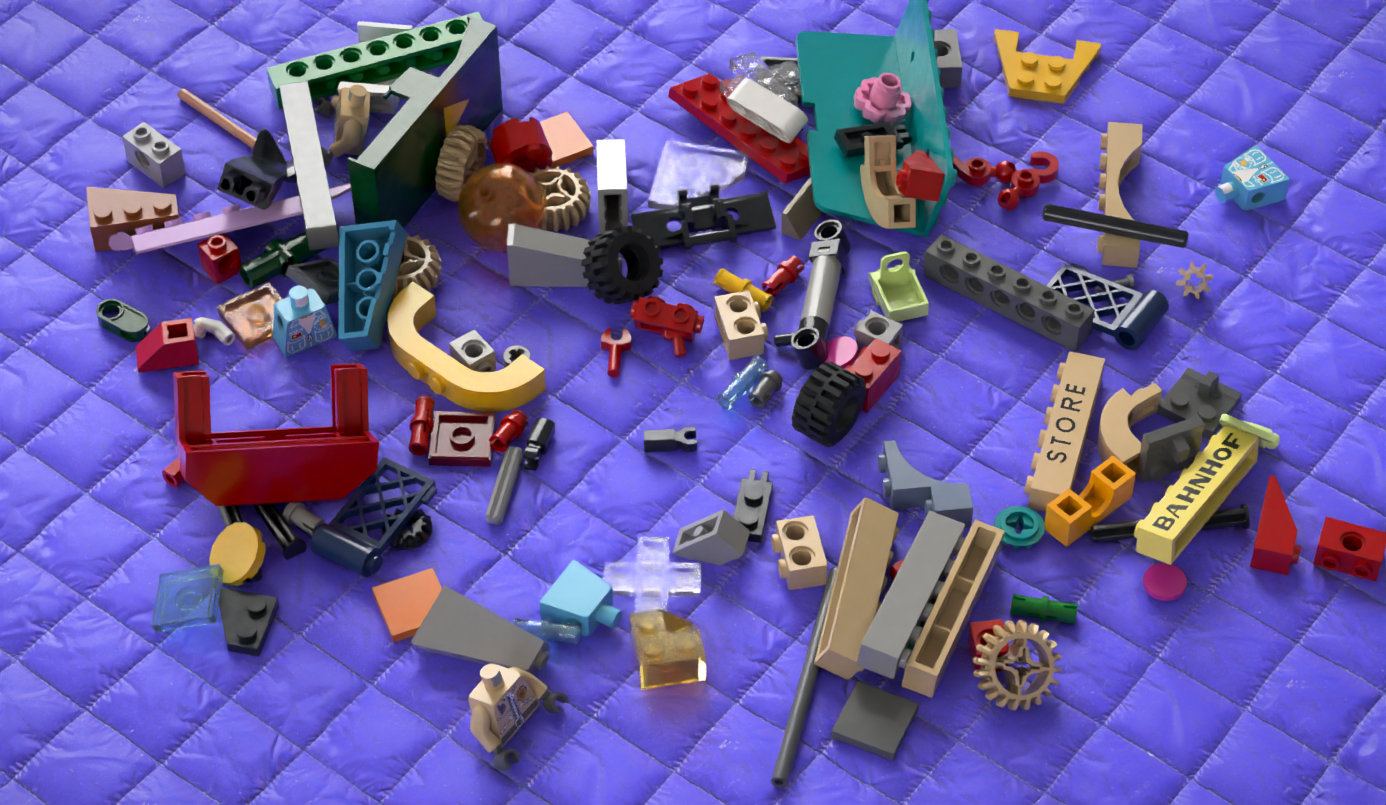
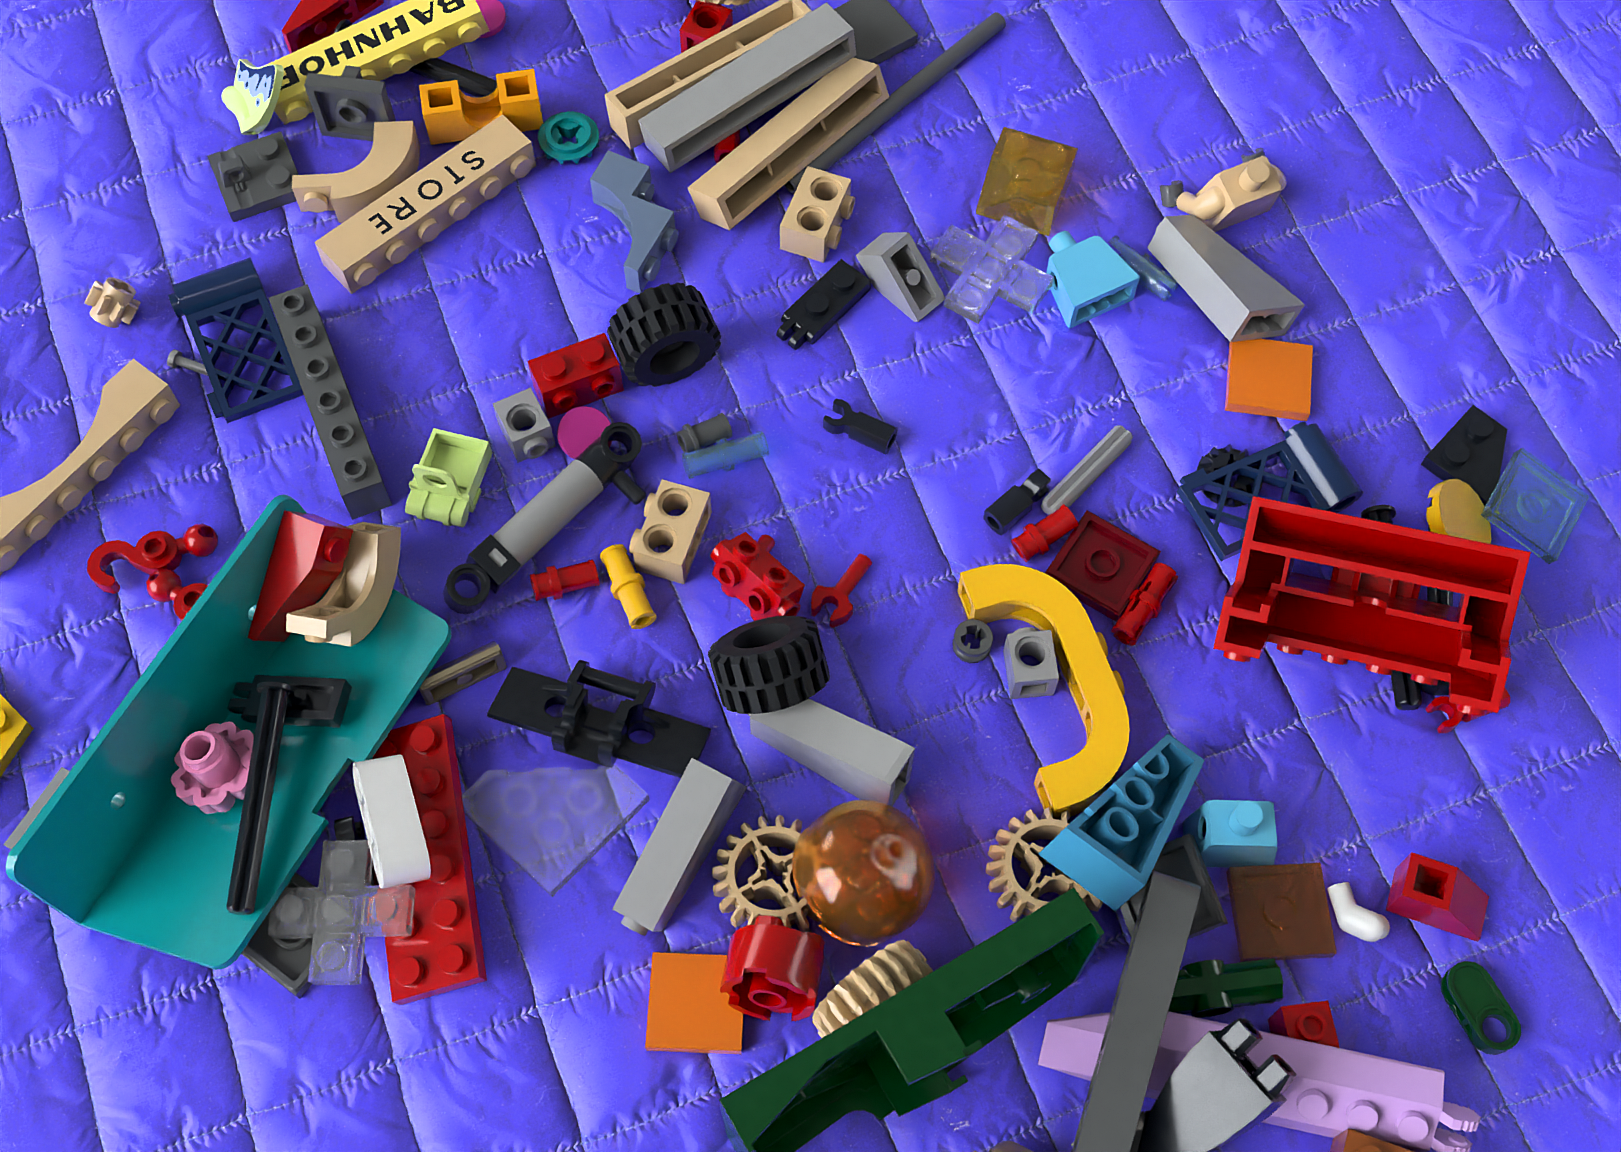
camera: 150 degrees left, 15 degrees up
green pin [1010,593,1078,625] -> none
black axle [1042,204,1189,248] -> none
none -> black axle [226,682,295,915]

